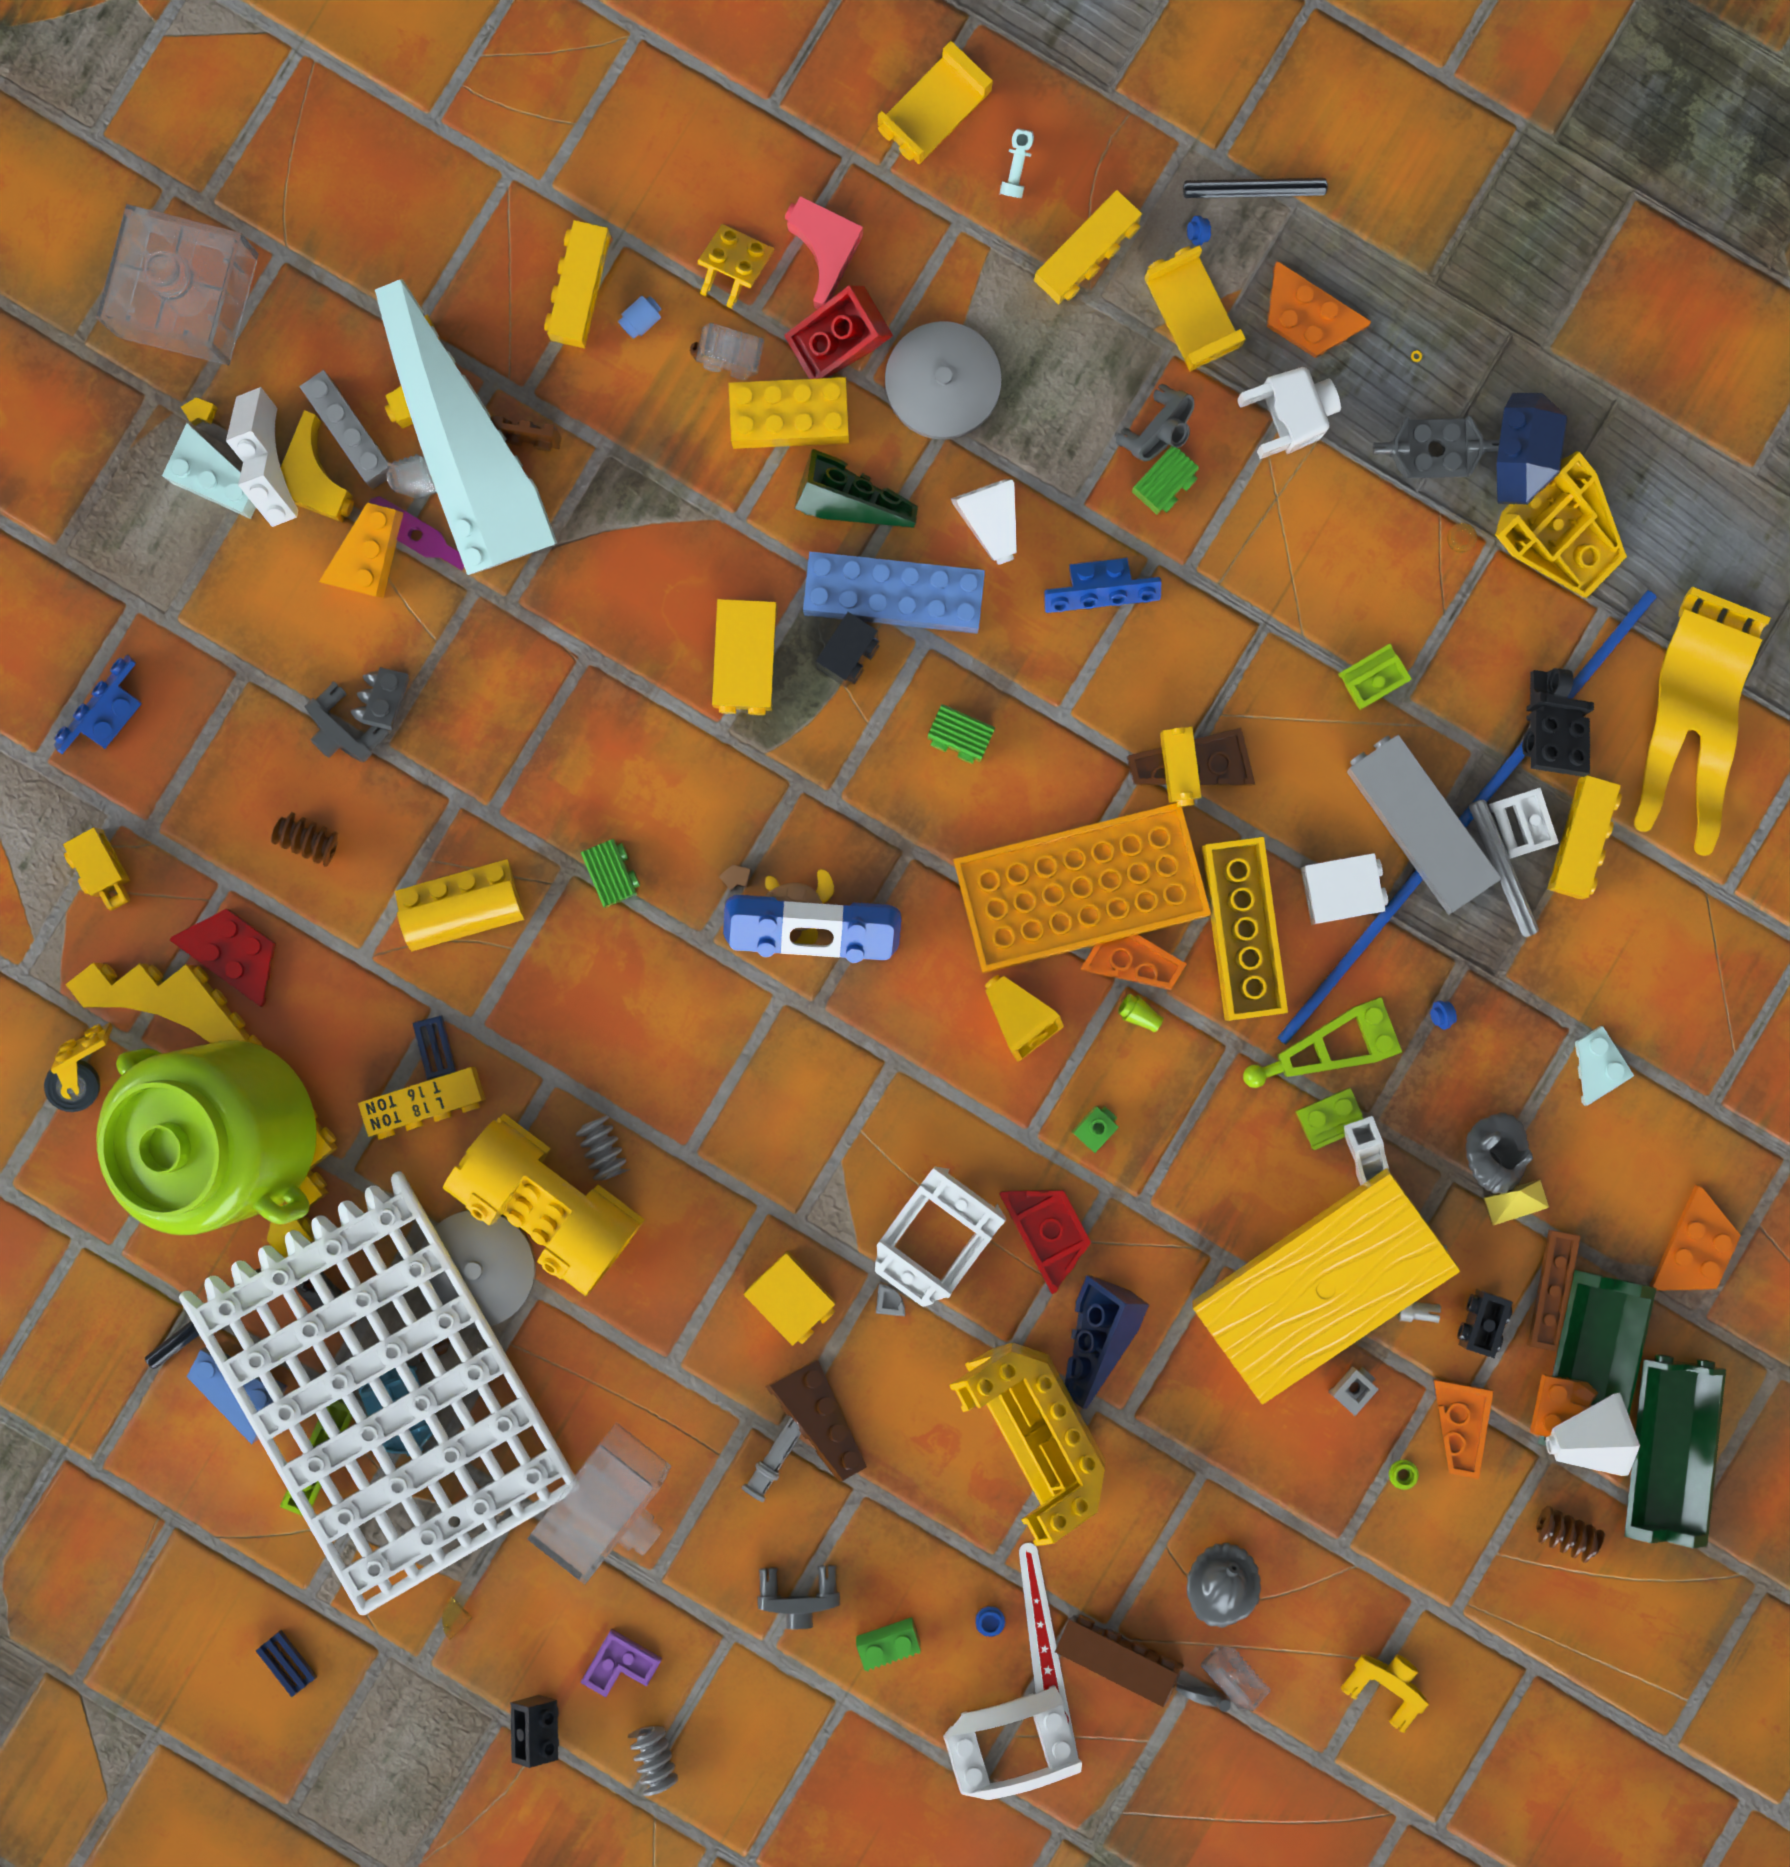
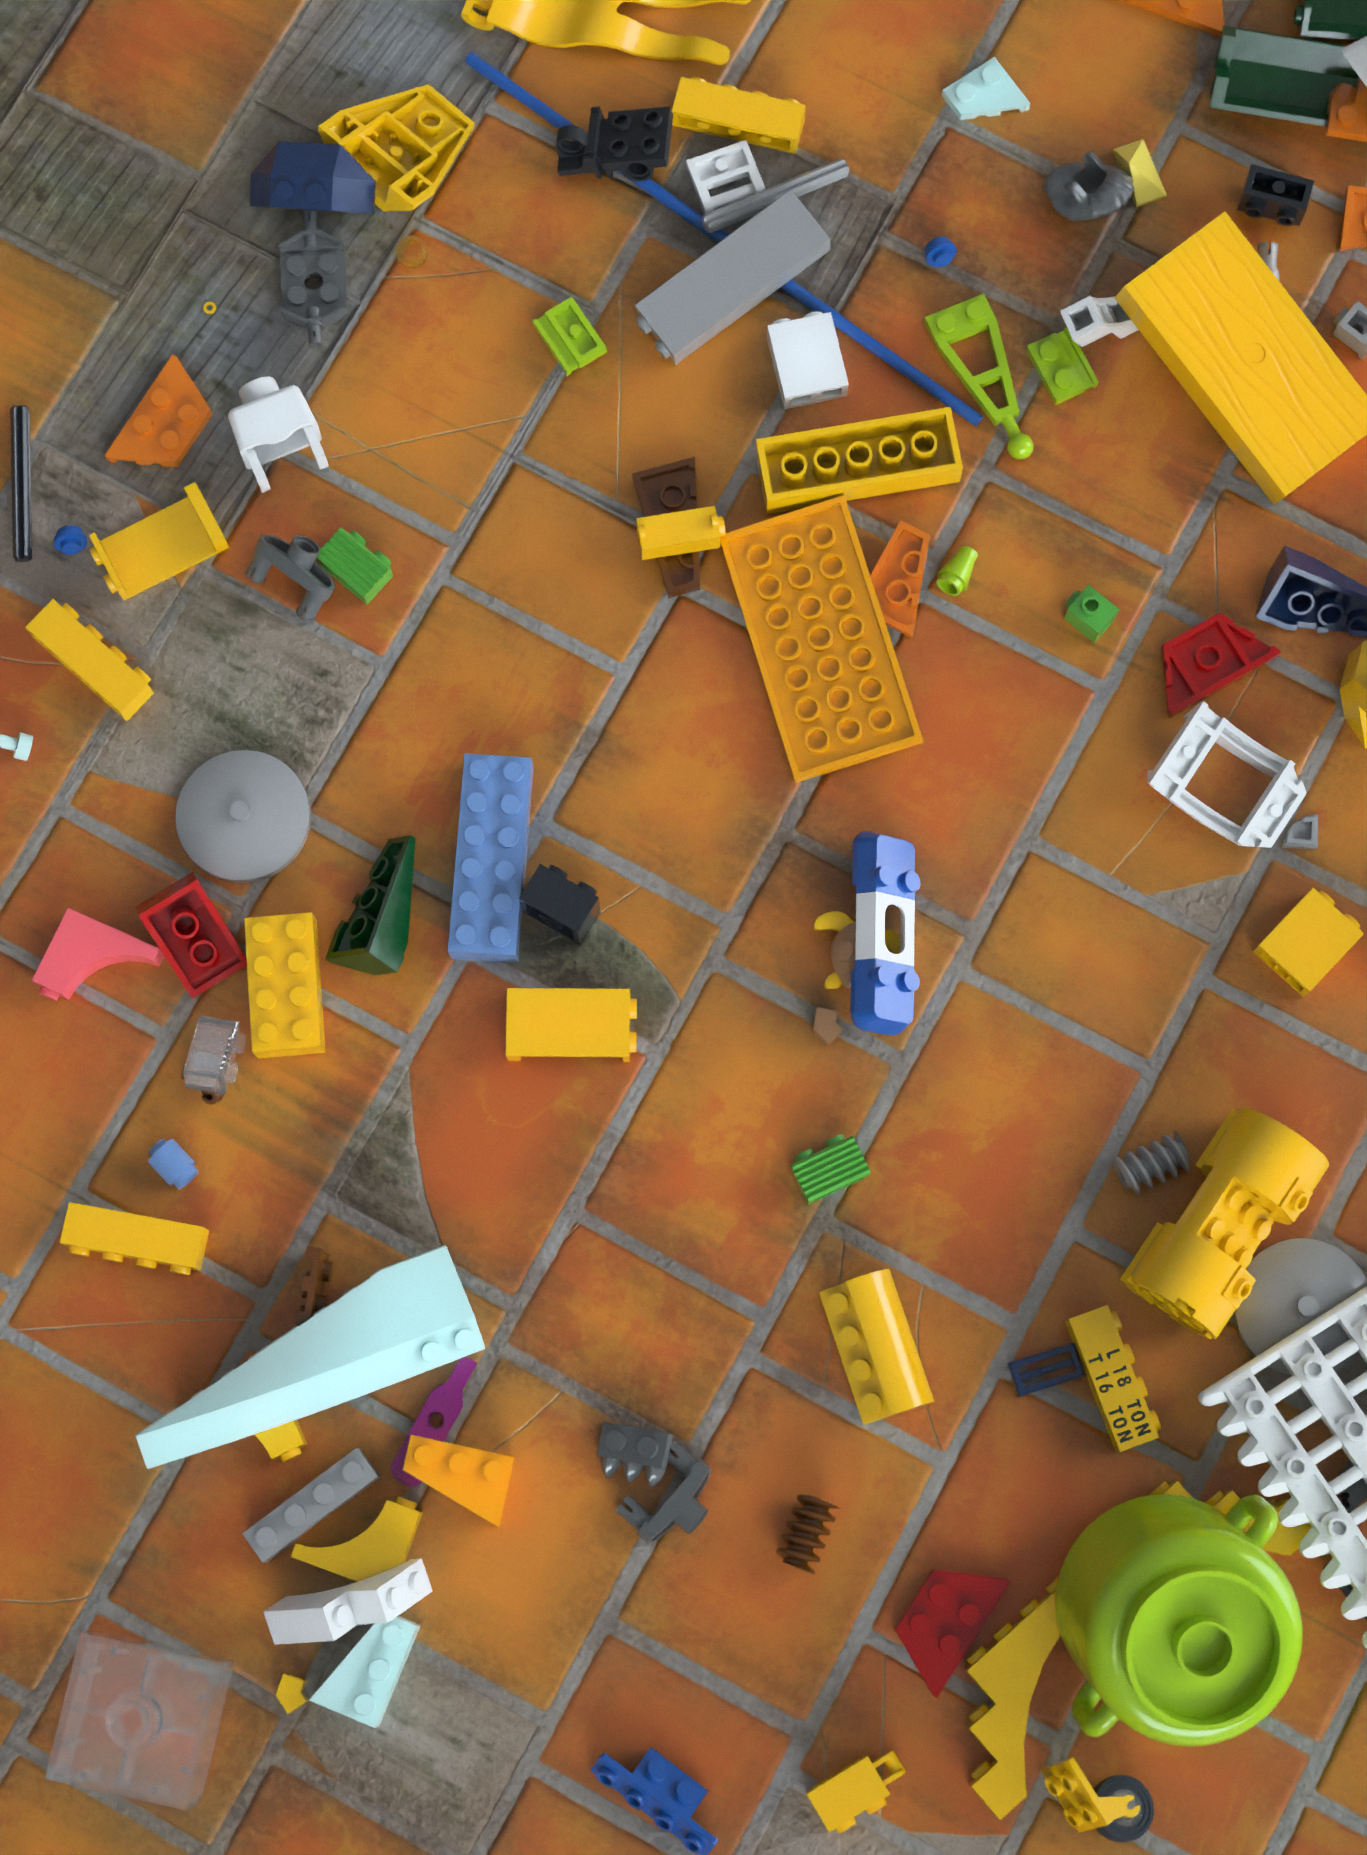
camera: 85 degrees left, 10 degrees down
clear brick [387,454,437,499] -> none
yellow plate [698,224,774,309] -> none
bright green brick [927,704,995,764] -> none
white slope [951,479,1017,565] -> none
yellow slope [985,975,1064,1062] -> none
blue bracket [1044,558,1162,613] -> none
dark orange plate [1528,1229,1581,1352] -> none

